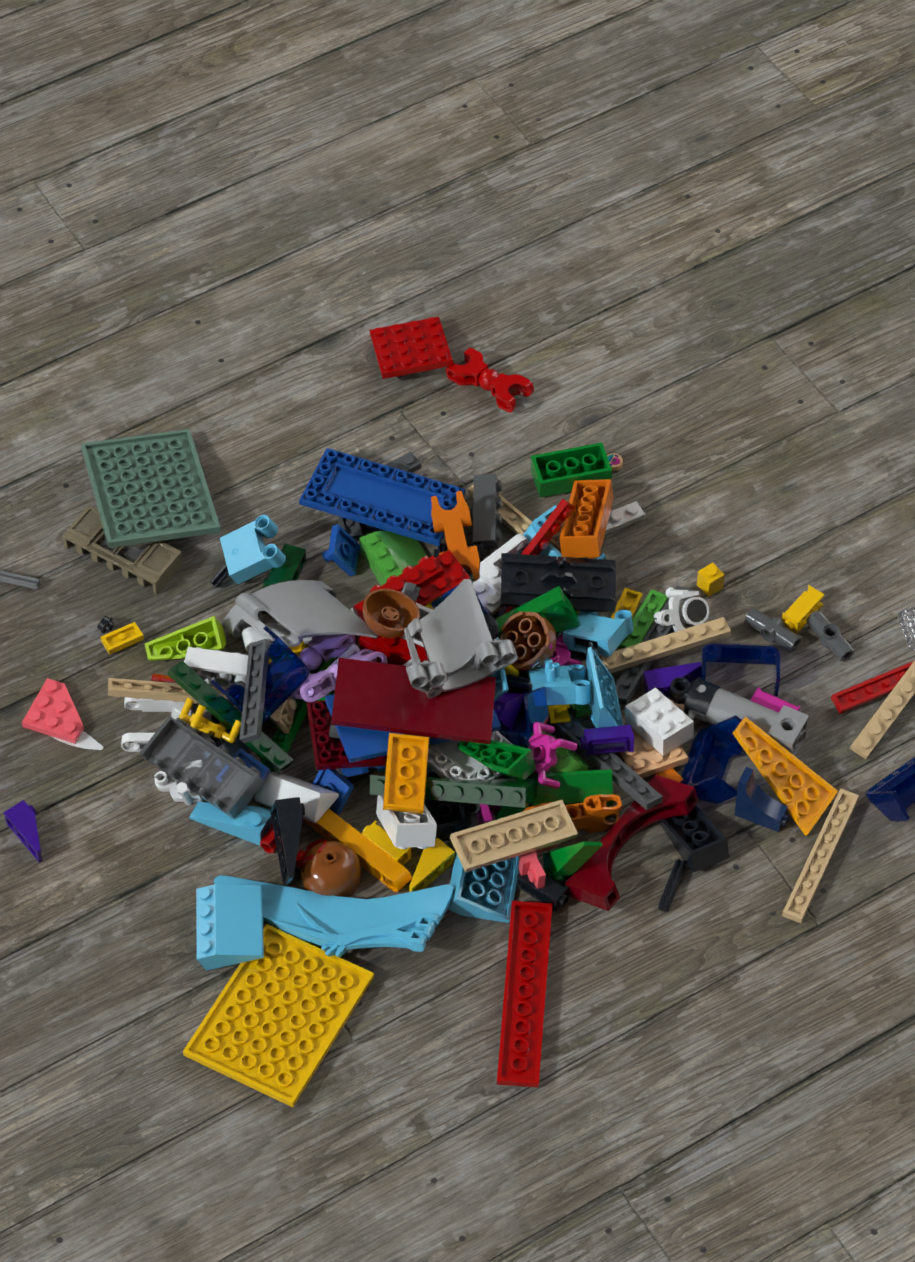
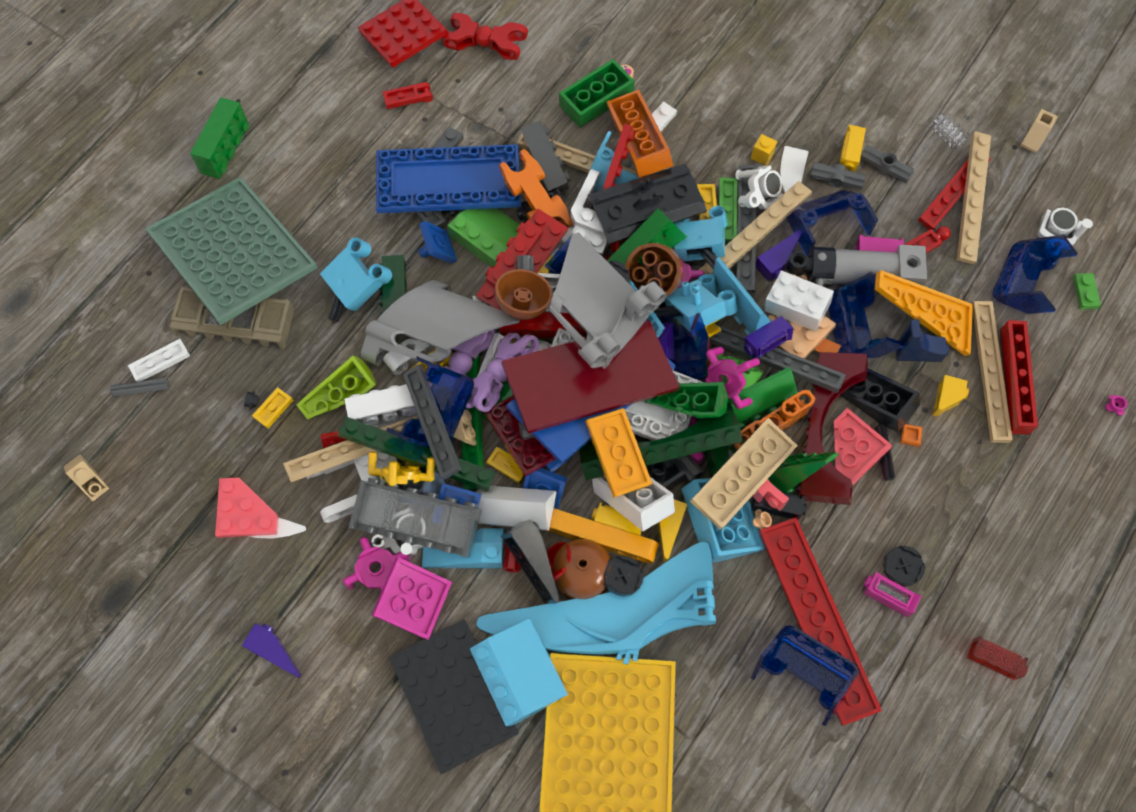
camera: 25 degrees left, 15 degrees up
none -> white plate [128,339,190,382]
none -> green brick [190,97,249,179]
none -> dark pink plate [343,537,411,591]
none -> dark pink plate [371,557,452,640]
none -> red plate [383,82,433,109]
none -> black plate [389,619,519,774]
none -> yellow plate [486,447,524,484]
none -> black tile [604,555,643,597]
none -> clear blue windscreen [751,625,859,727]
none -> light nougat plate [752,509,772,529]
none -> white sticker [780,146,808,192]
none -> coral plate [834,408,892,485]
none -> dark pink window [863,571,921,617]
none -> black tile [883,546,925,587]
none -> orange tile [900,424,922,447]
none -> red plate [904,226,951,254]
none -> yellow slope [932,375,969,416]
none -> clear red window [967,636,1028,680]
none -> red brick [1000,320,1038,435]

